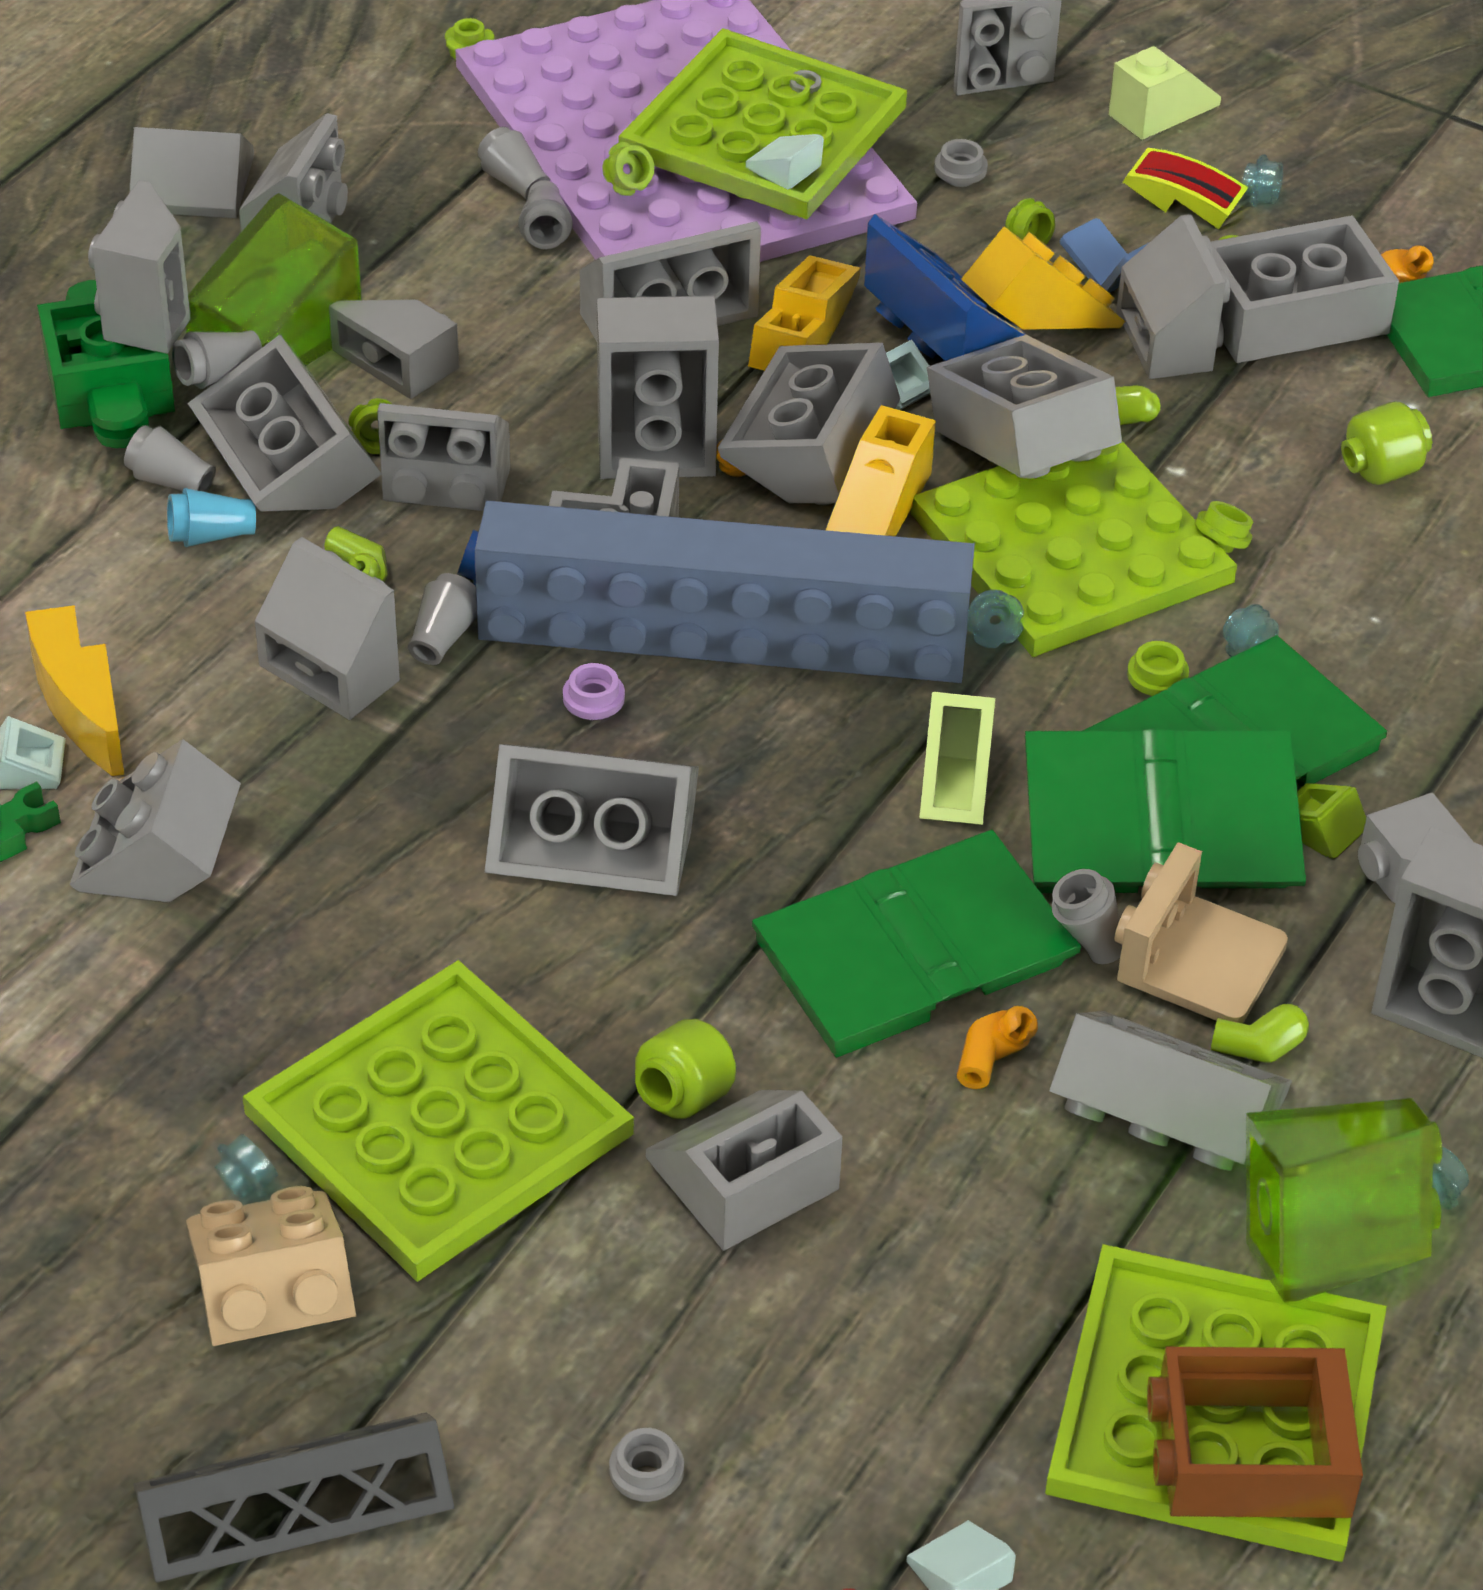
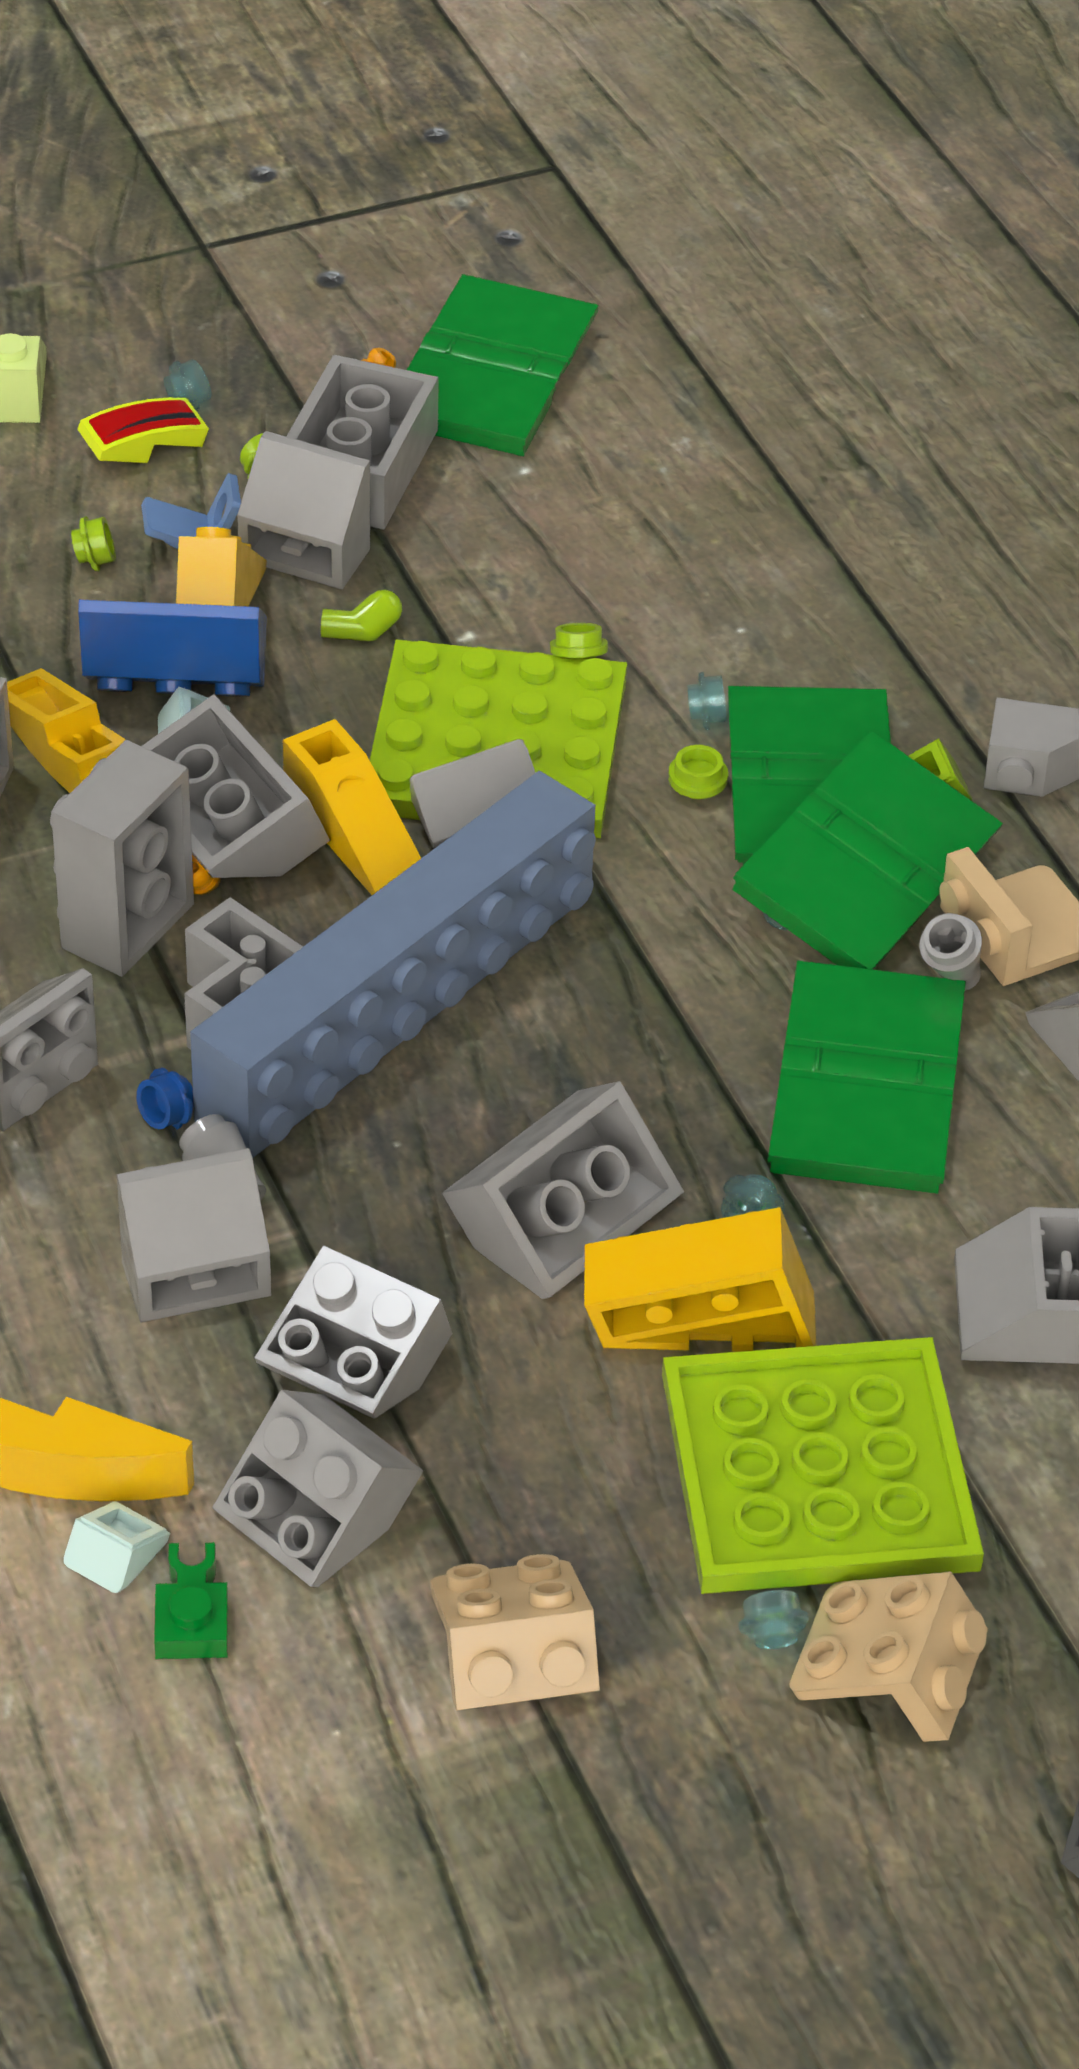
camera: 55 degrees left, 0 degrees up
lime arm [324,526,388,582] -> none
lavender plate [563,663,625,720] -> none
lime head [635,1019,736,1119] -> none
yellowish green slope [919,692,996,825] -> none
light grey brick [927,335,1122,479] -> none
light orange arm [957,1006,1038,1089] -> none
lime head [1341,402,1433,485] -> none
none -> light grey slope [254,1245,452,1419]
none -> light grey slope [410,739,536,848]
none -> tan bracket [430,1554,600,1710]
none -> yellow wedge [584,1207,816,1352]
none -> clear light blue plate [721,1174,785,1218]

